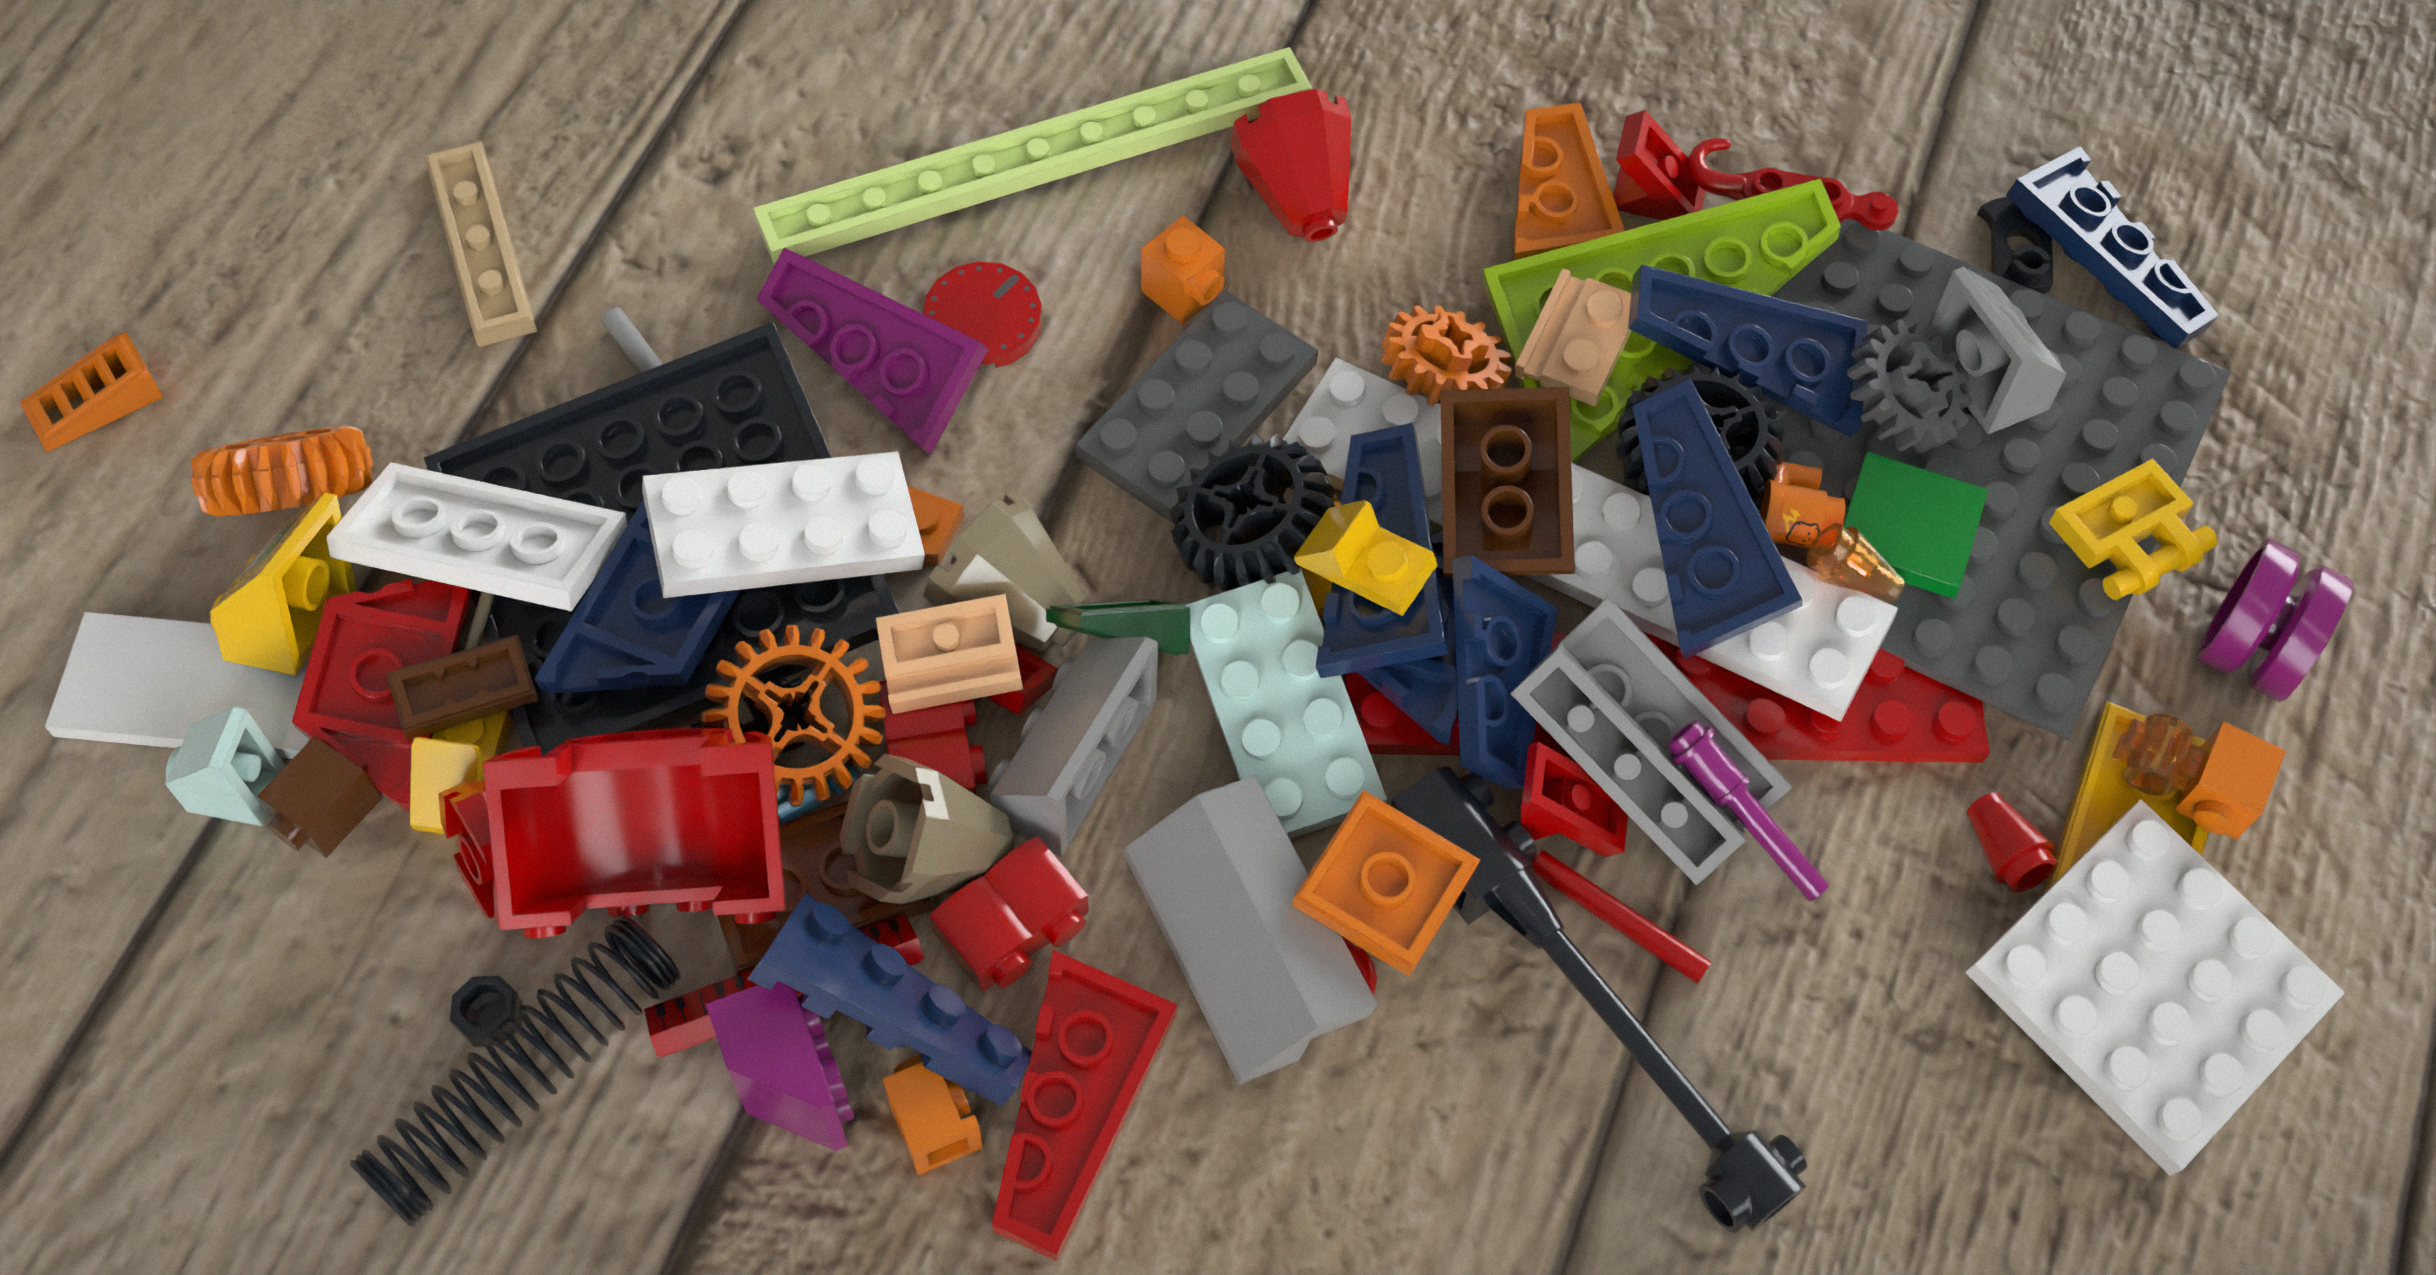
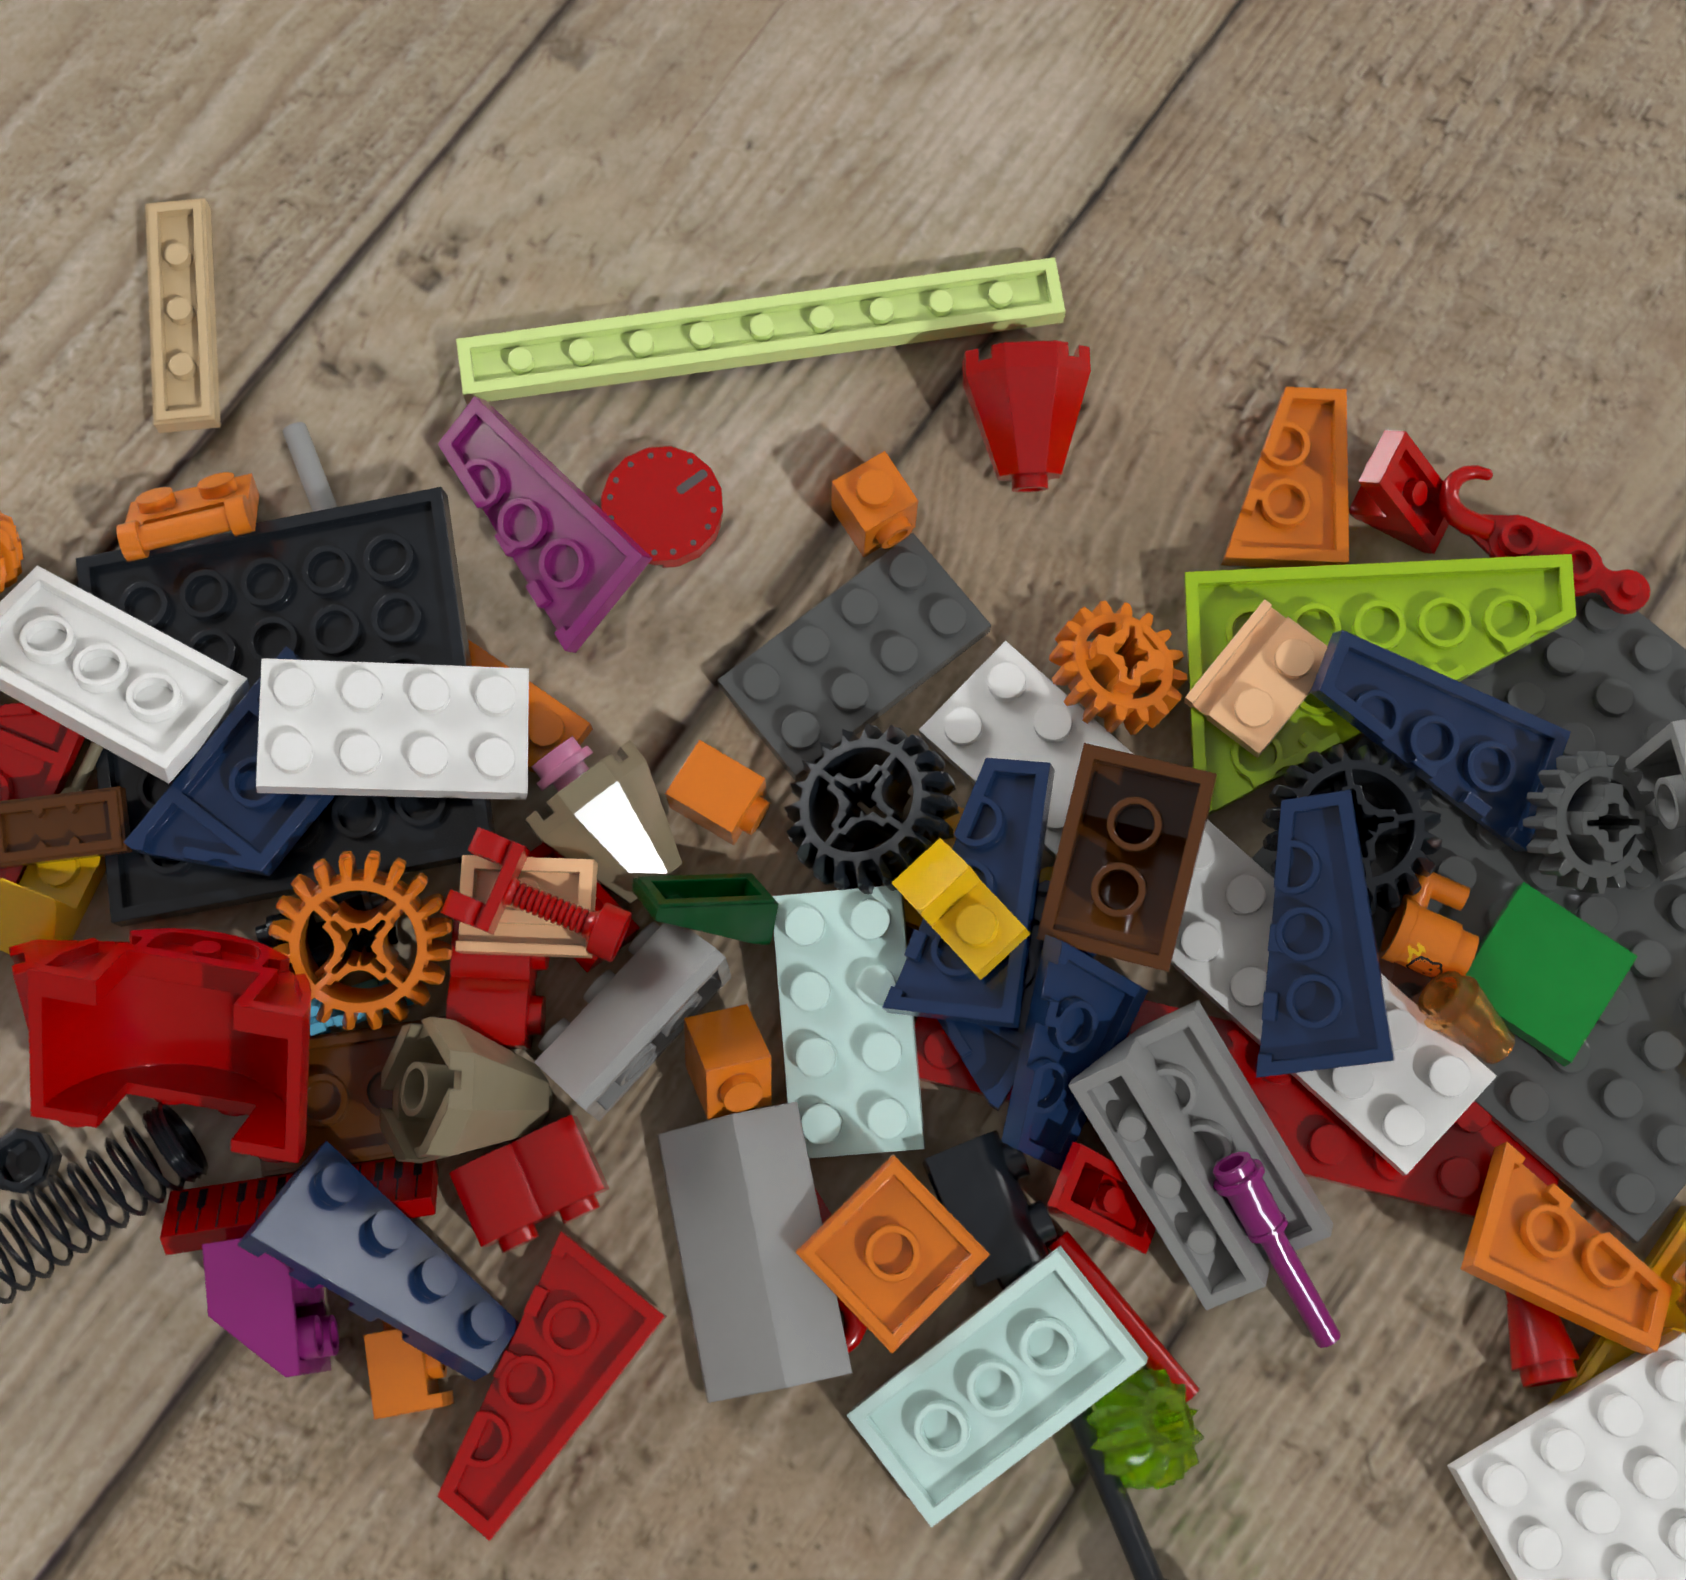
camera: 15 degrees right, 15 degrees up
none -> orange plate [116,472,260,562]
none -> red bar [440,827,632,962]
none -> bright pink plate [532,736,593,792]
none -> orange brick [665,740,770,845]
none -> orange brick [684,1004,771,1119]
none -> light aqua plate [847,1246,1148,1528]
none -> clear neon green gear [1086,1368,1205,1490]
none -> orange wing [1460,1142,1672,1355]

